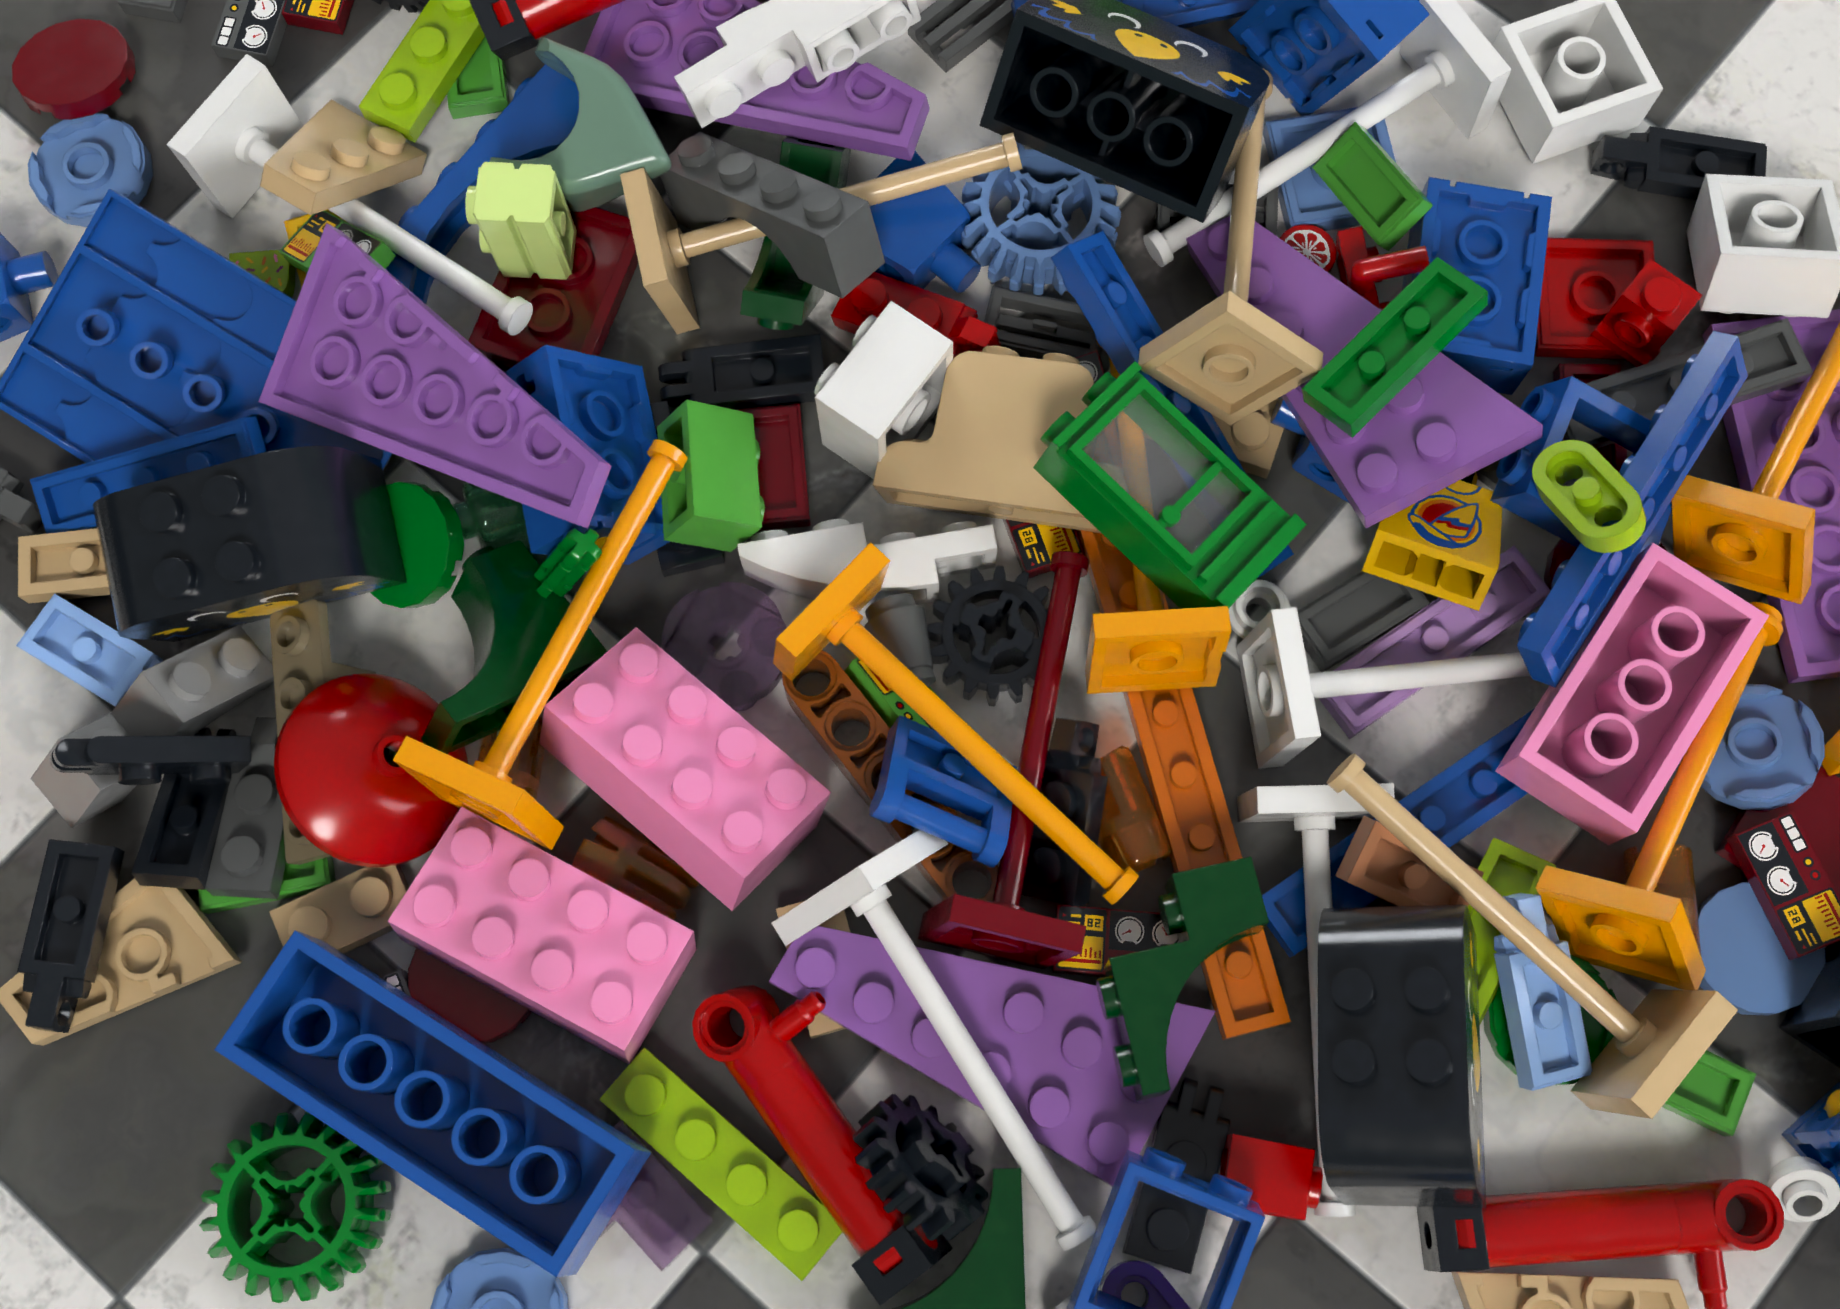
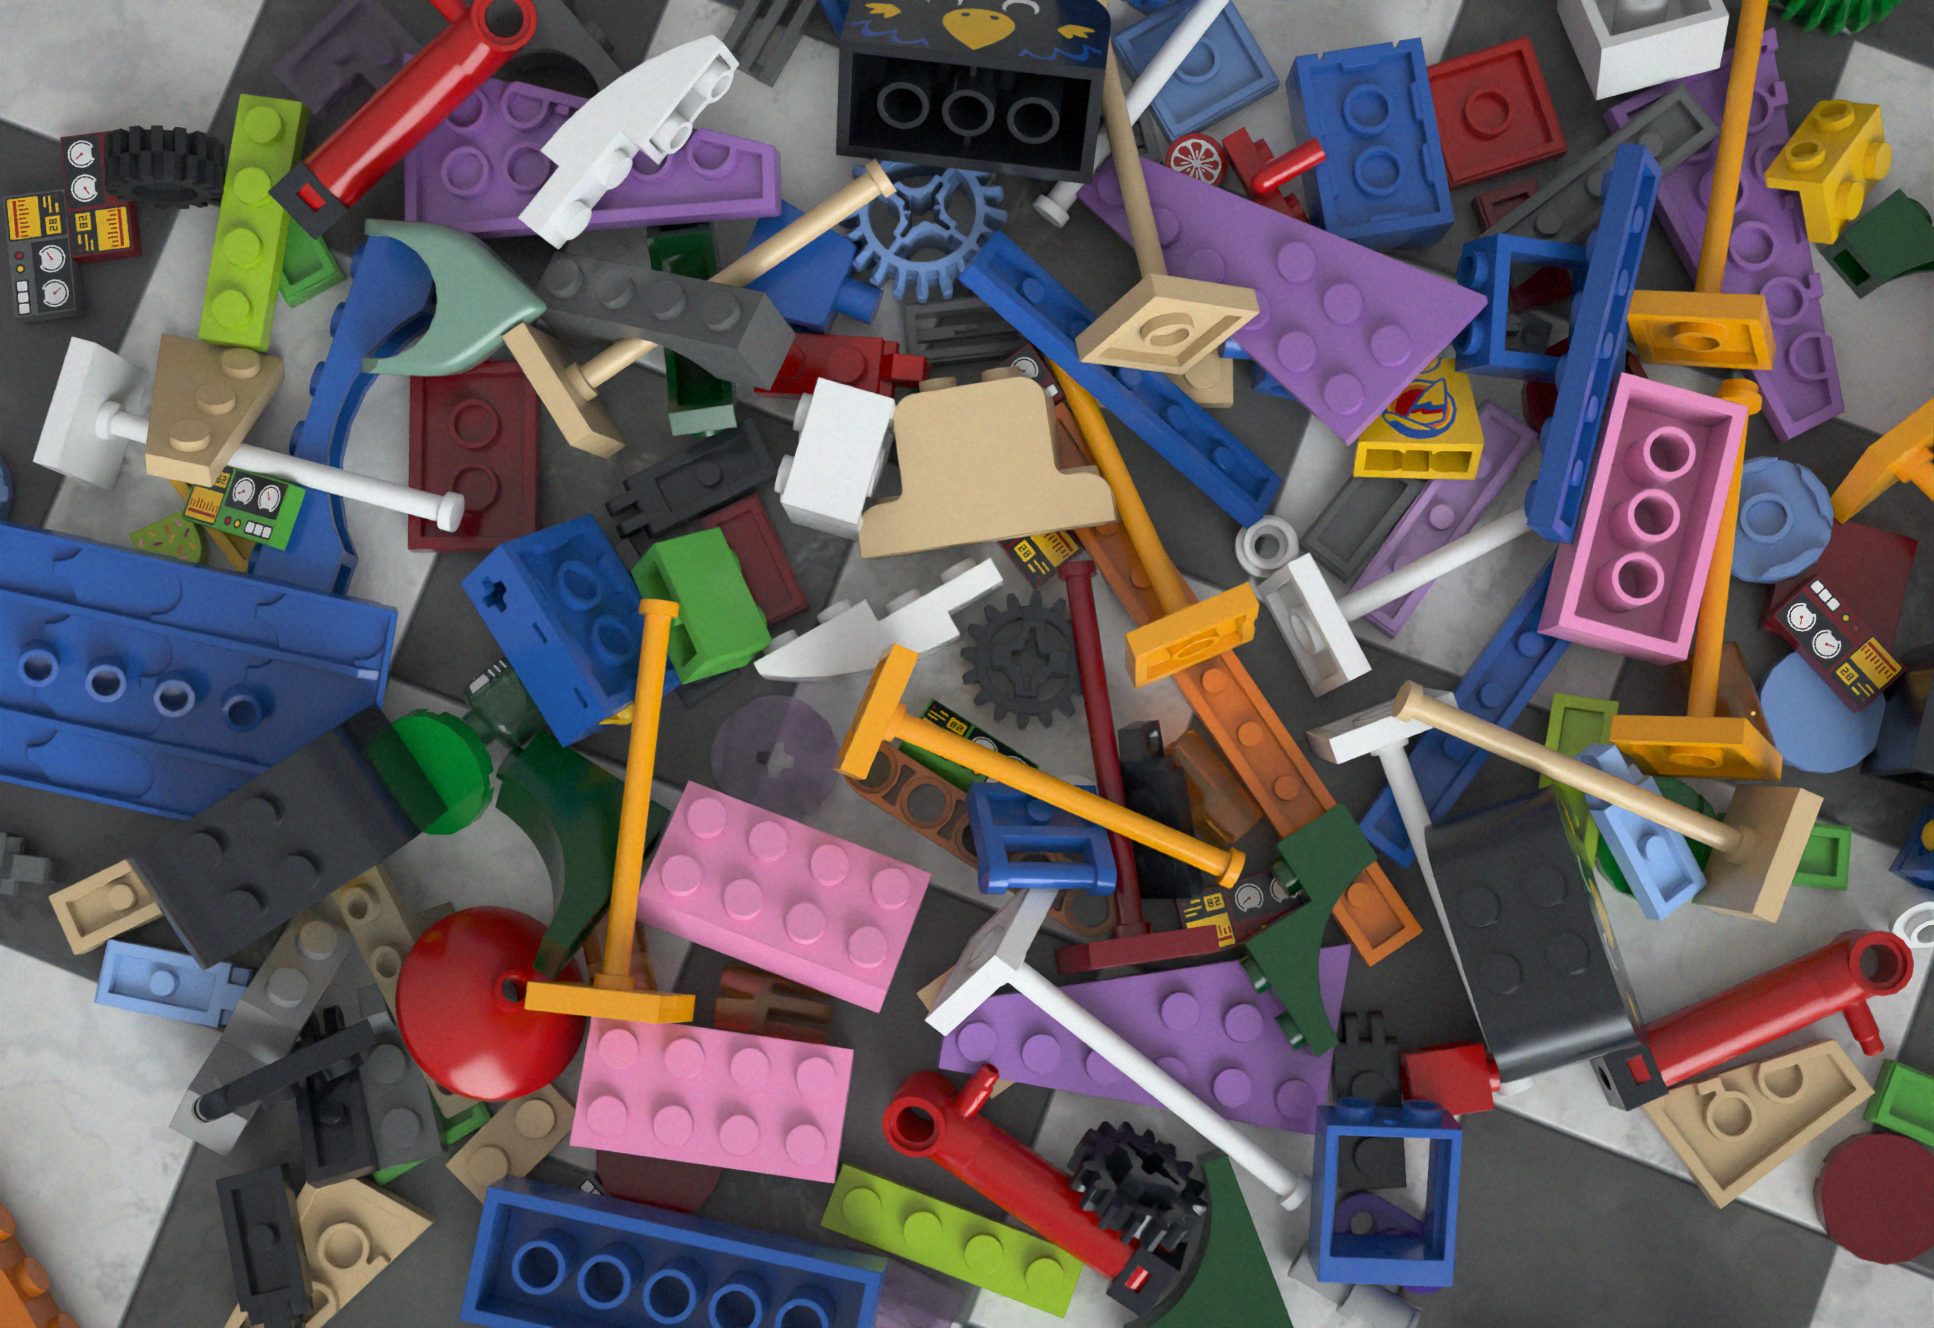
camera: 20 degrees left, 10 degrees up
blue tile [30,416,267,534] -> none
medium lavender wing [258,223,612,529] -> none
yellowish green brick [465,162,577,280] -> none
green axle [534,528,602,598] -> none
dark grey cone [864,593,936,687] -> none
green door [1033,361,1307,609] -> none
green plate [1302,257,1488,438] -> none
bright green tile [1312,122,1433,251] -> none
nougat plate [1335,816,1484,907] -> none
lime plate [1532,440,1646,553] -> none
red brick [1591,259,1703,367] -> none

